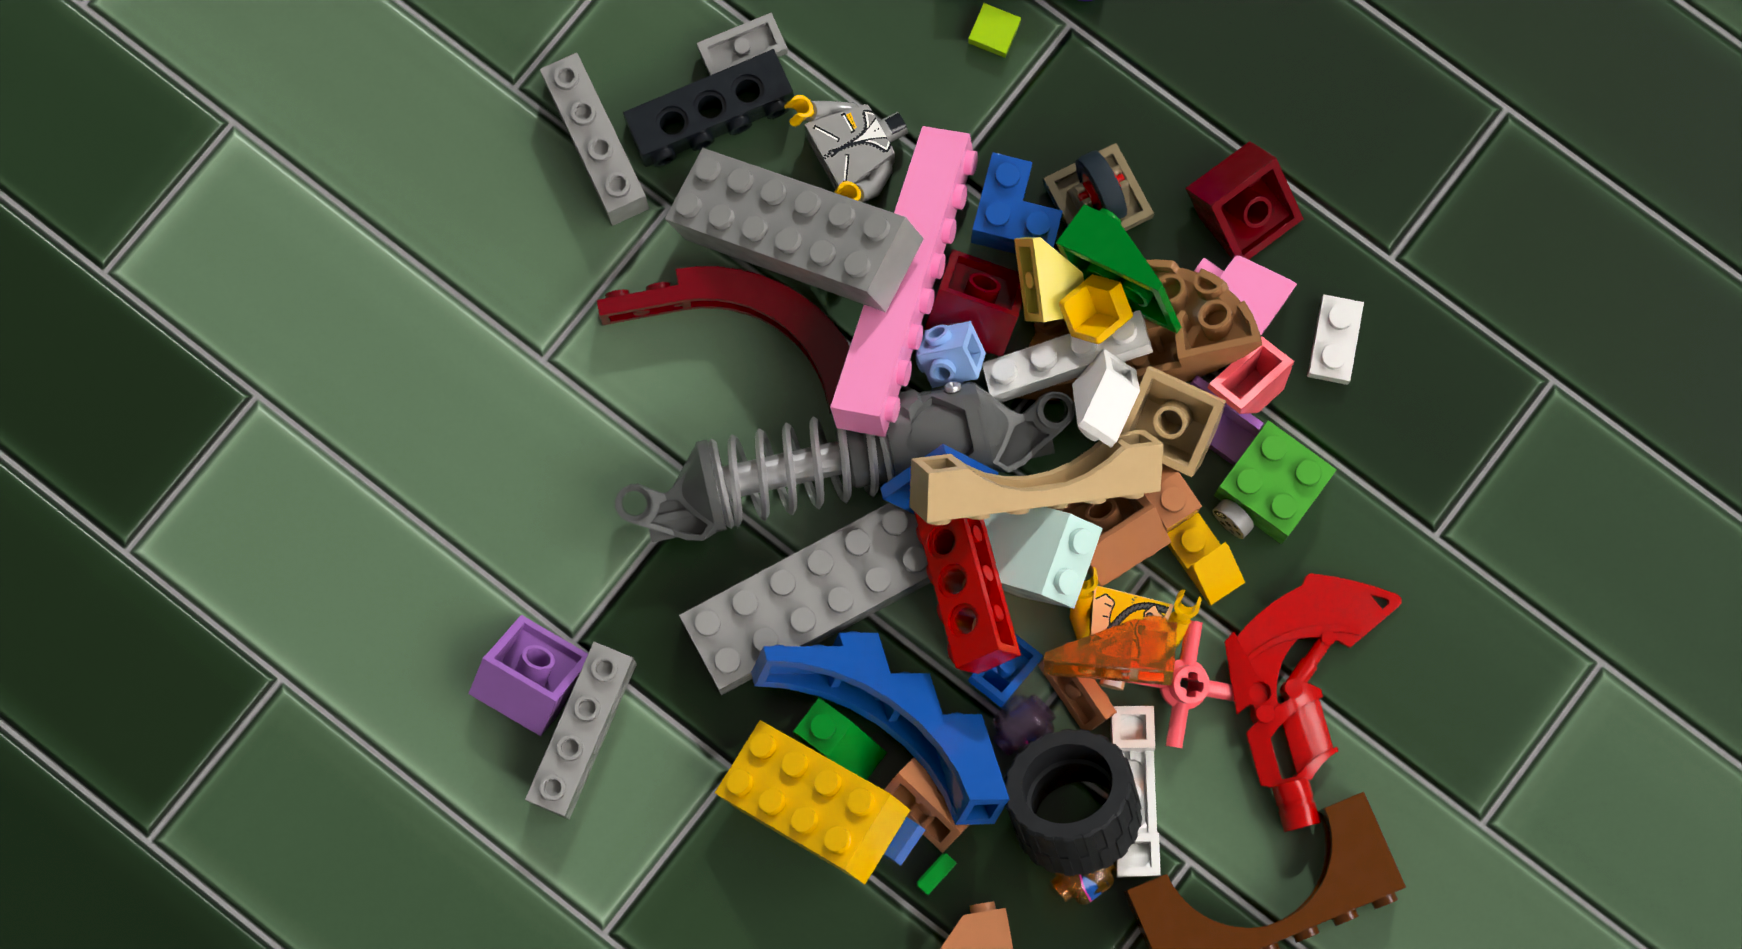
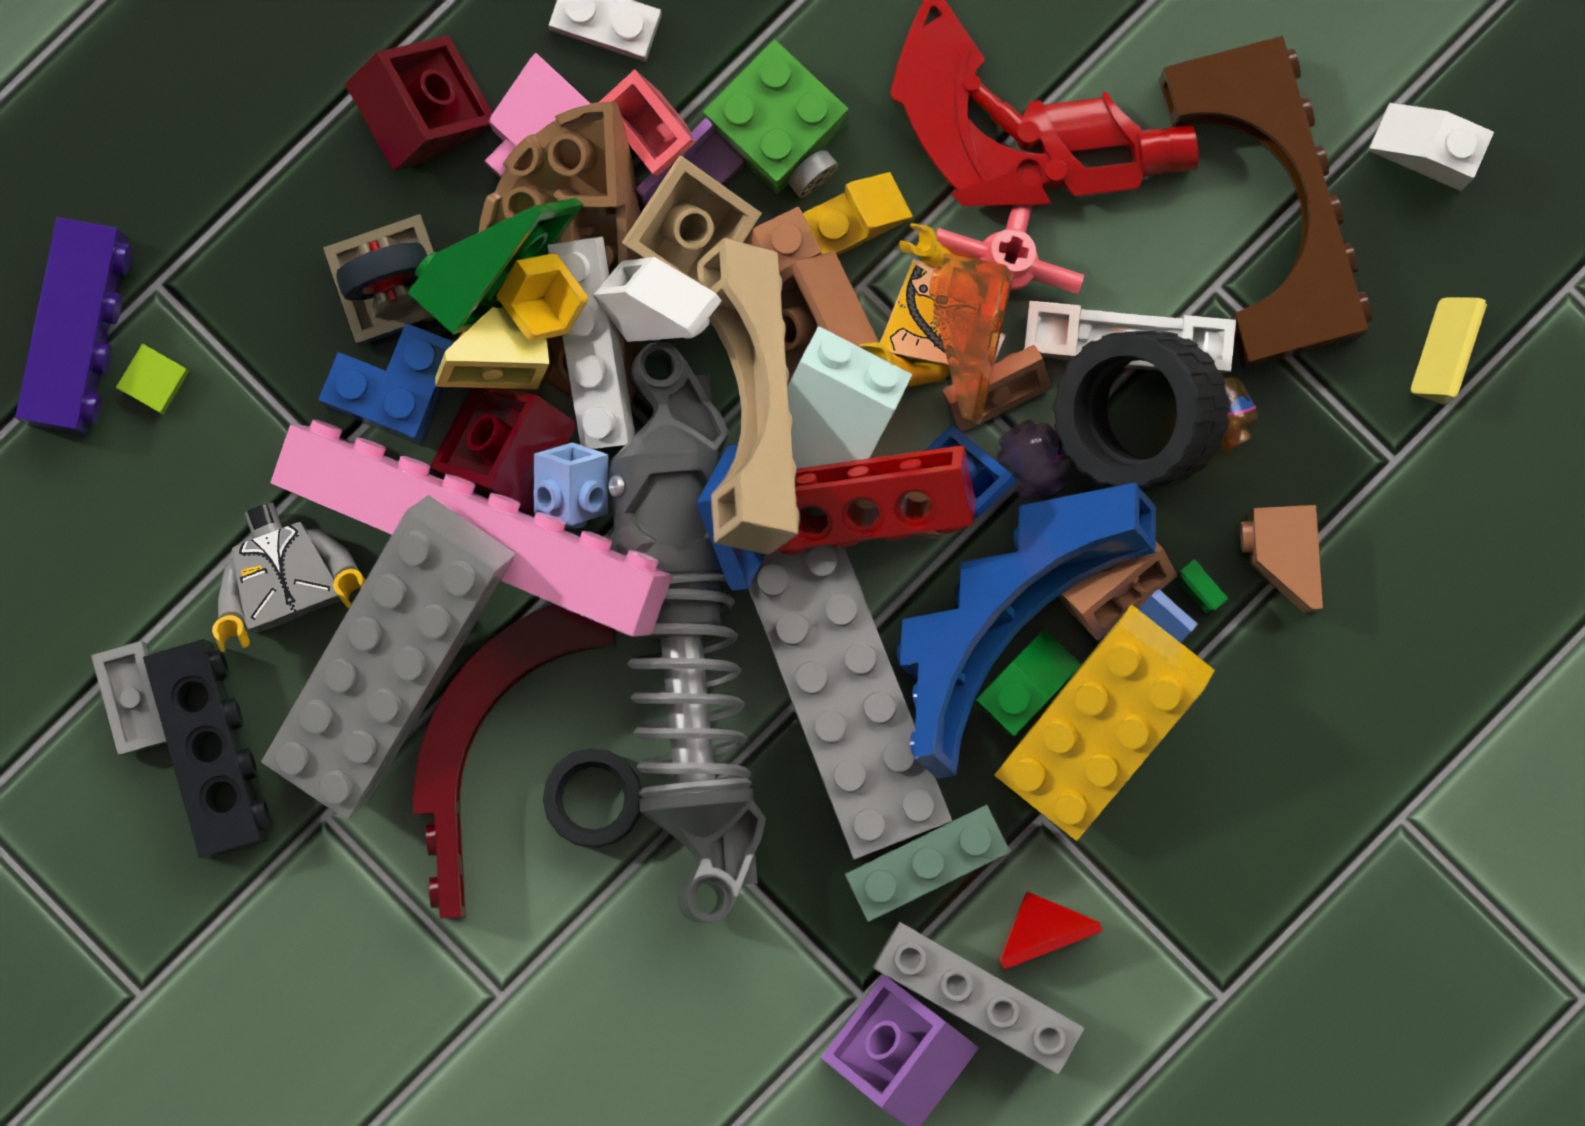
camera: 80 degrees left, 5 degrees up
light grey brick [540,52,649,226] -> none
none -> black tyre [543,748,643,848]
none -> sand green brick [844,805,1010,922]
none -> red slope [998,891,1103,970]

